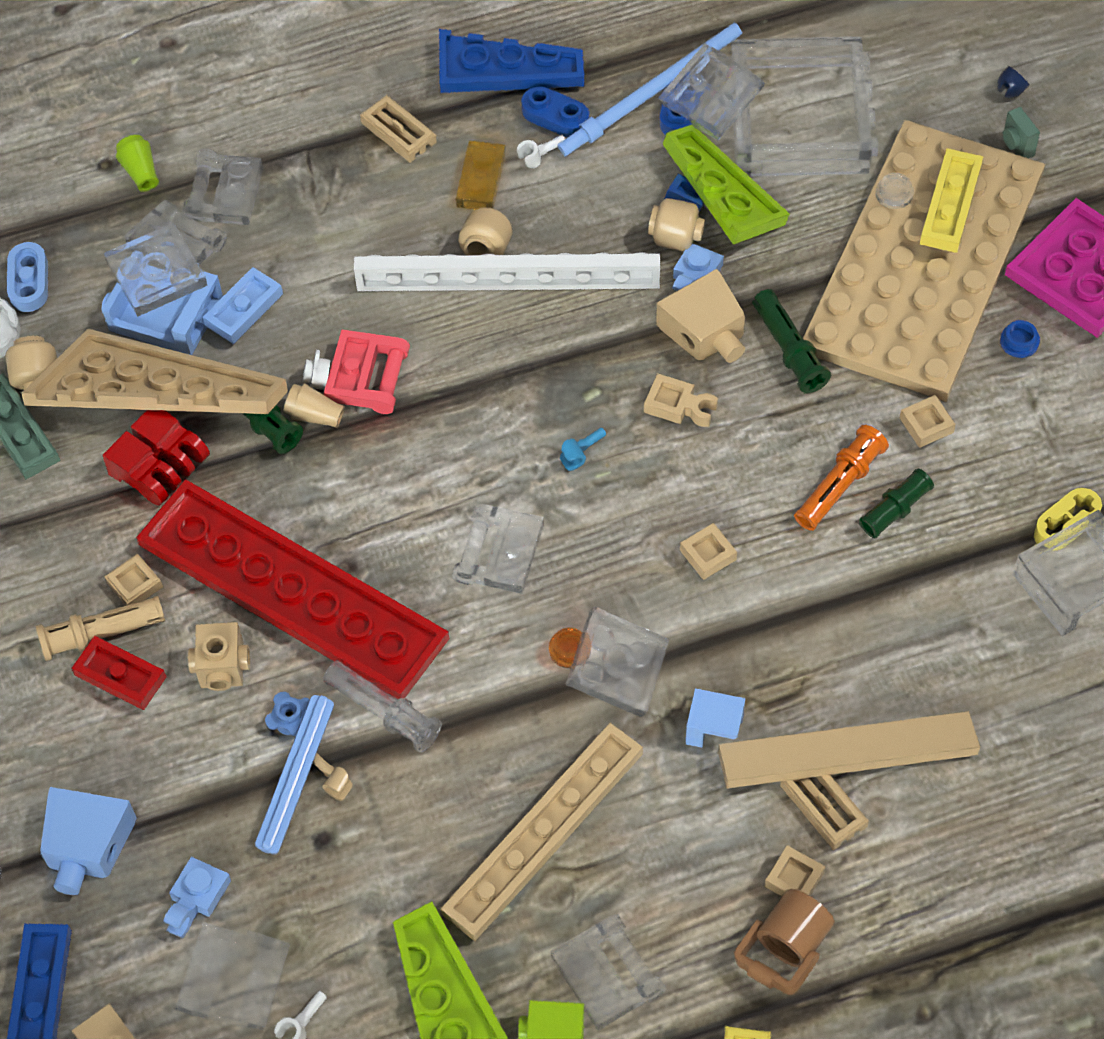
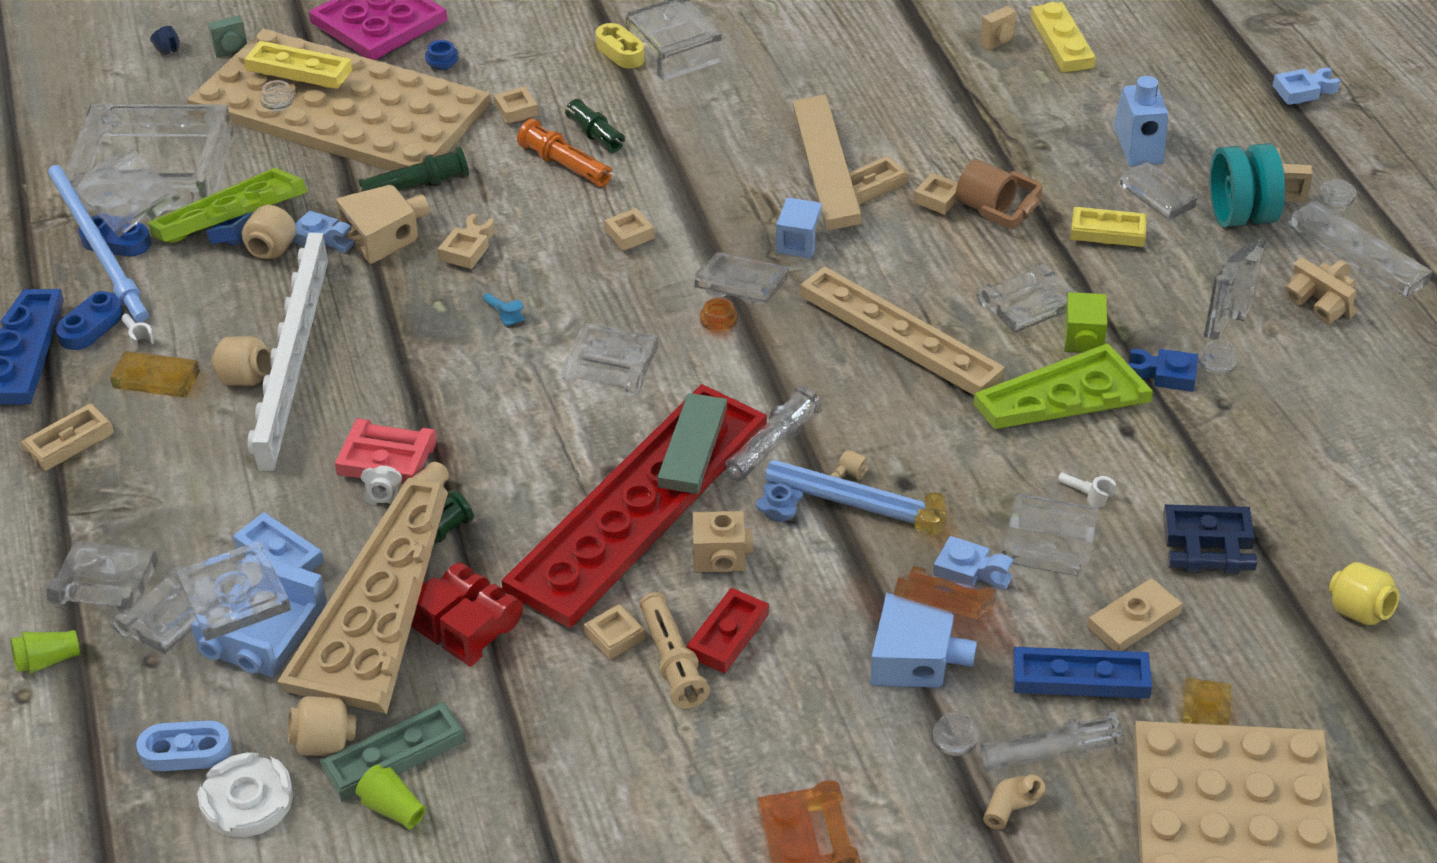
camera: 90 degrees left, 15 degrees down
none -> sand green tile [657,393,727,494]
none -> clear orange plate [894,566,997,619]
none -> clear yellow arm [914,492,947,536]

